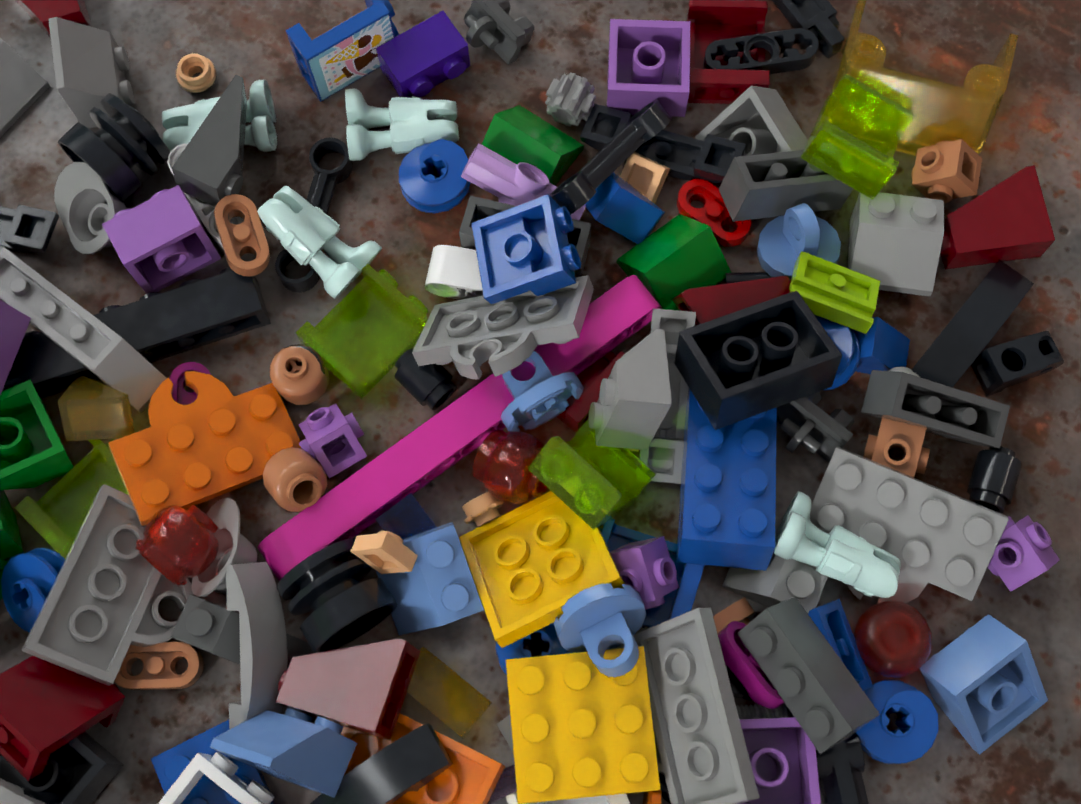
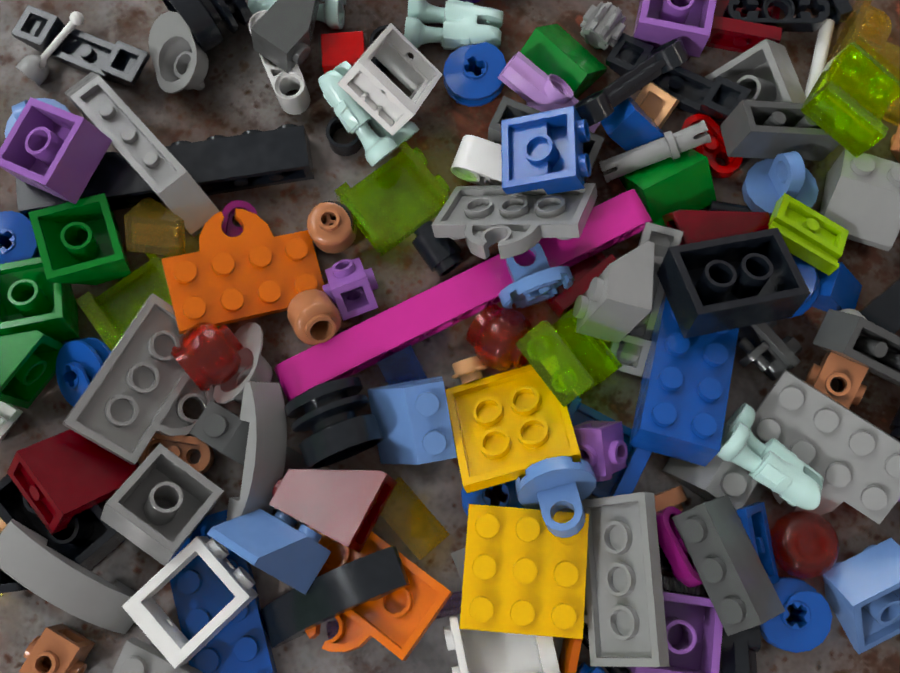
camera: 10 degrees right, 5 degrees up
medium lavender brick [102,185,221,294] -> none
nougat plate [214,194,270,276] -> none
light nougat plate [350,531,418,574] -> none
none -> light grey brick [100,443,224,566]
none -> red panel [321,31,366,74]
none -> white window [337,23,443,136]
none -> light grey pin [599,120,711,183]
none -> white bar [804,19,835,104]

